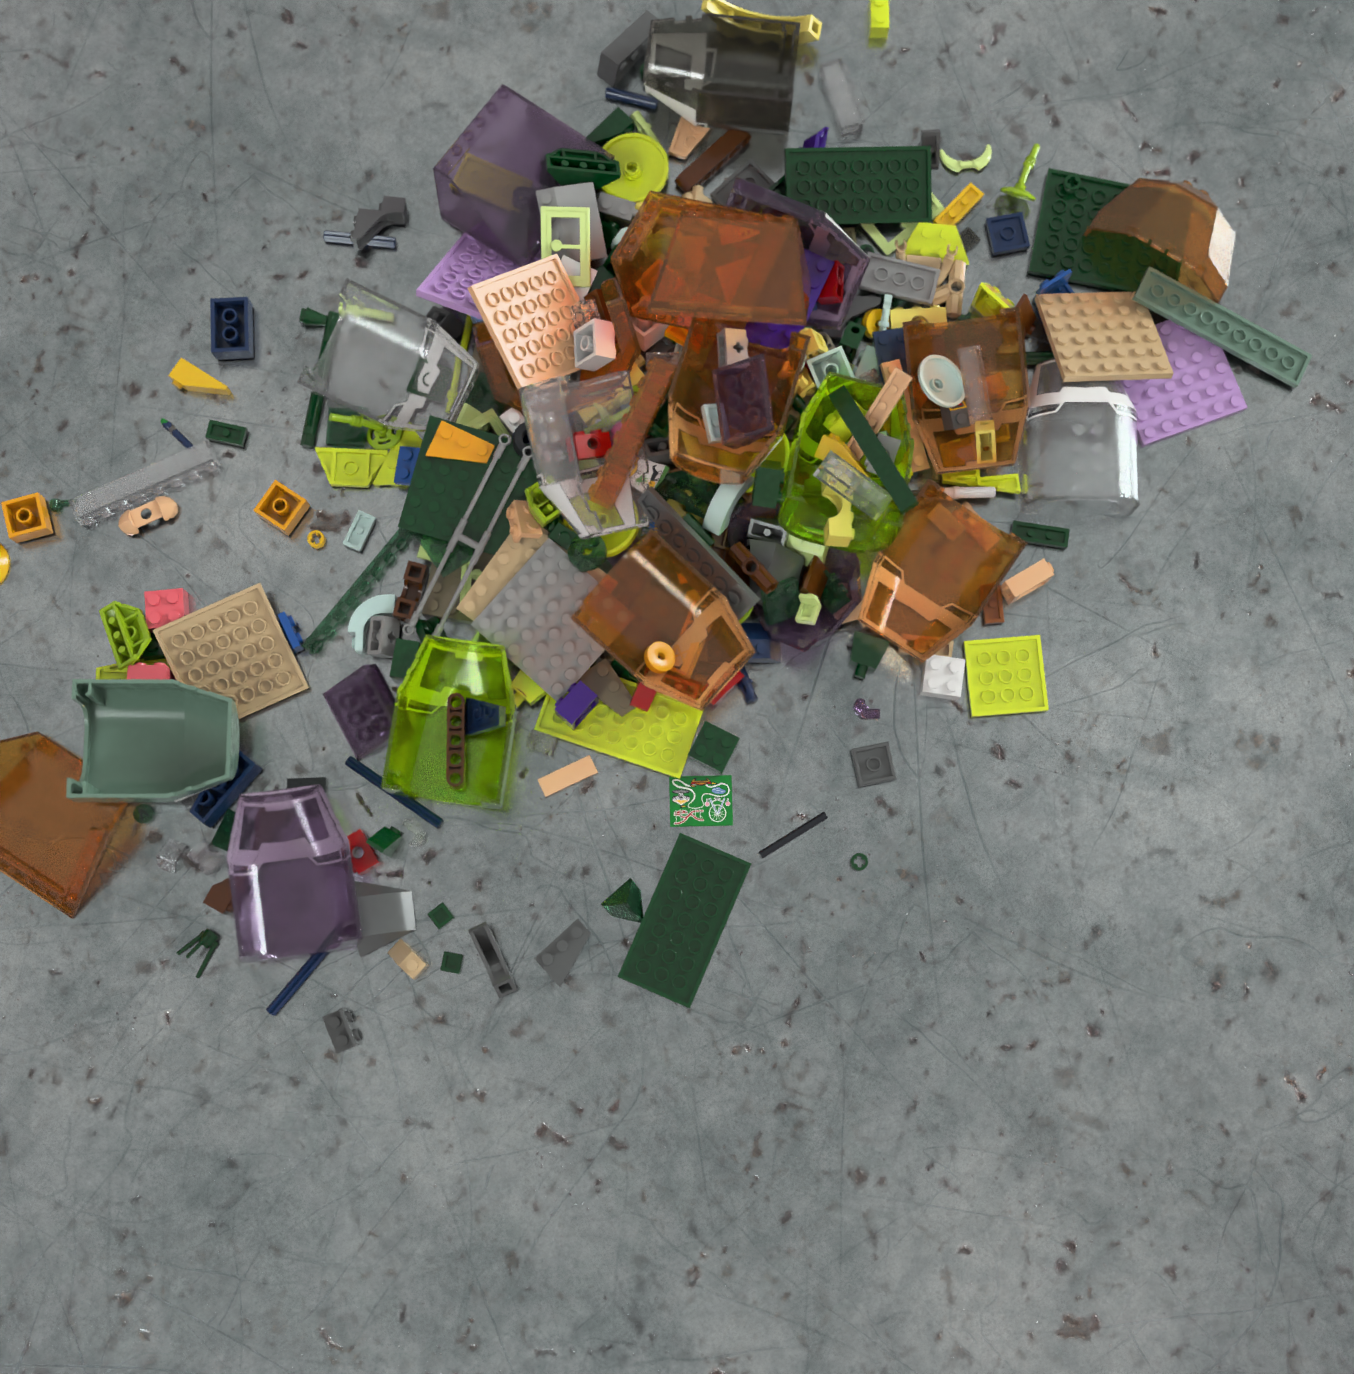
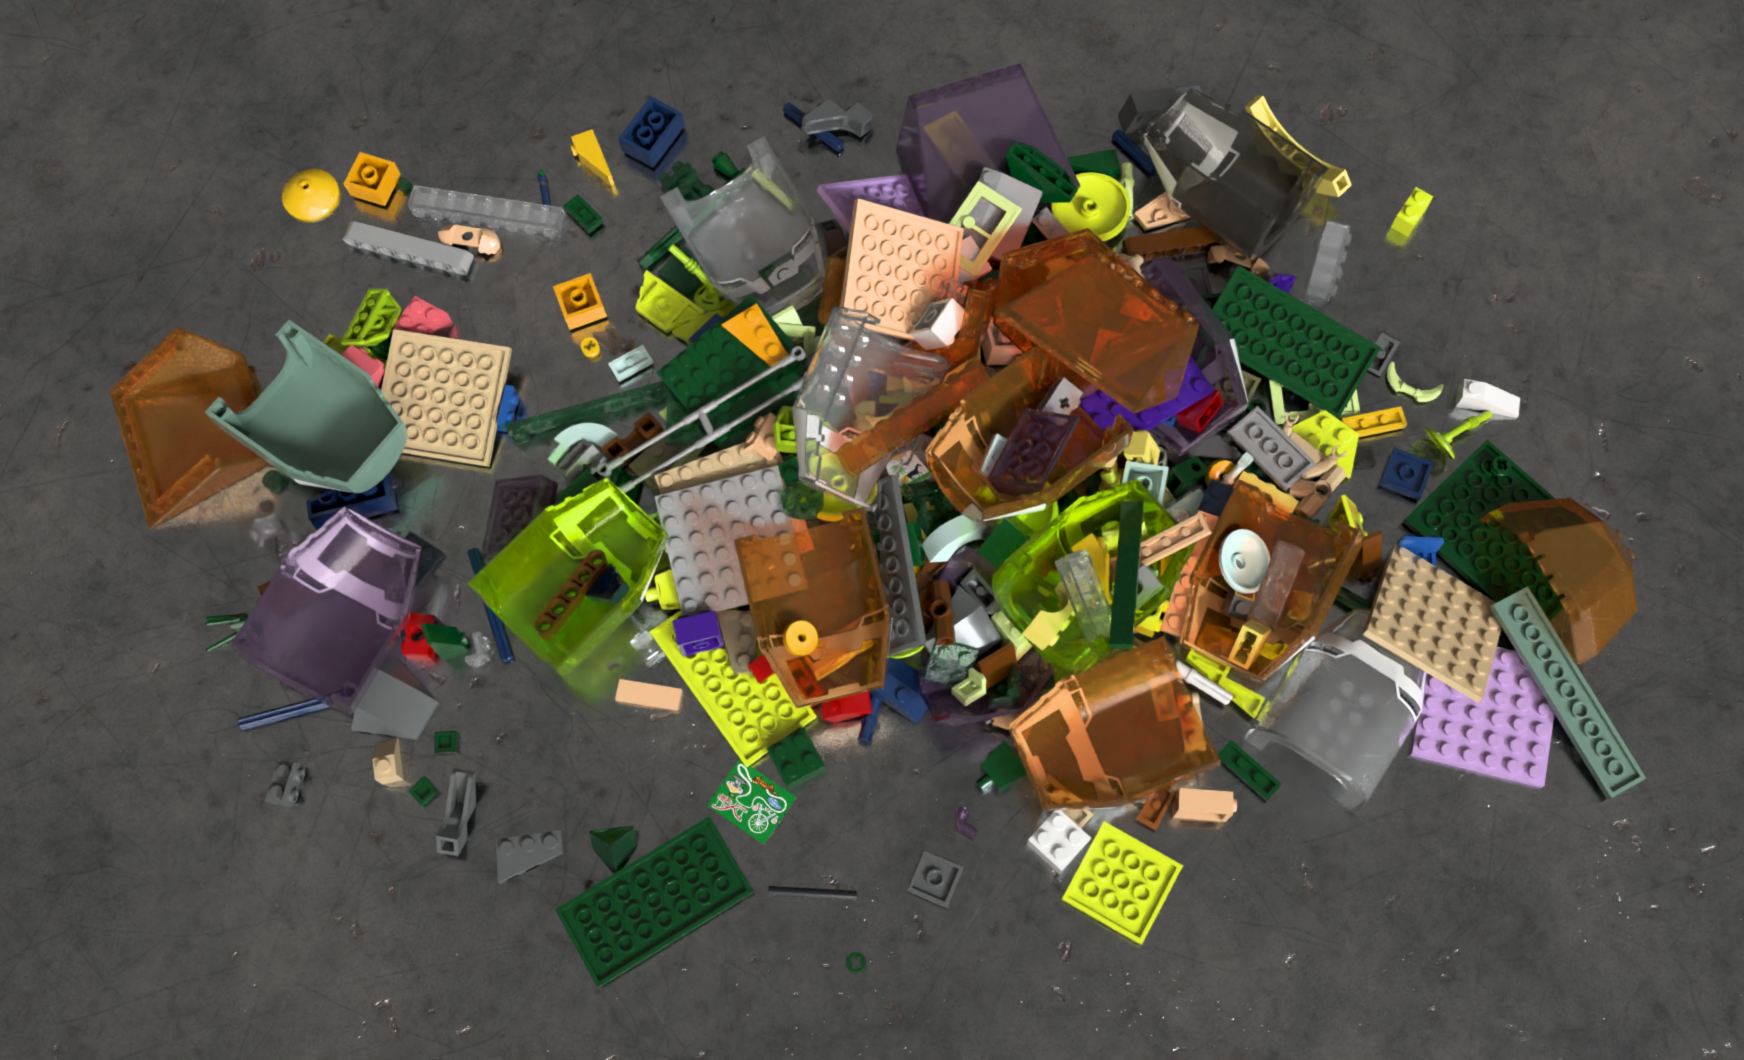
camera: 40 degrees right, 10 degrees down
red brick [566,429,613,462] -> none
none -> light grey beam [343,221,474,275]
none -> clear green hips [658,161,715,216]
none -> medium nougat piece [1207,245,1270,278]
none -> white slope [1455,379,1520,418]

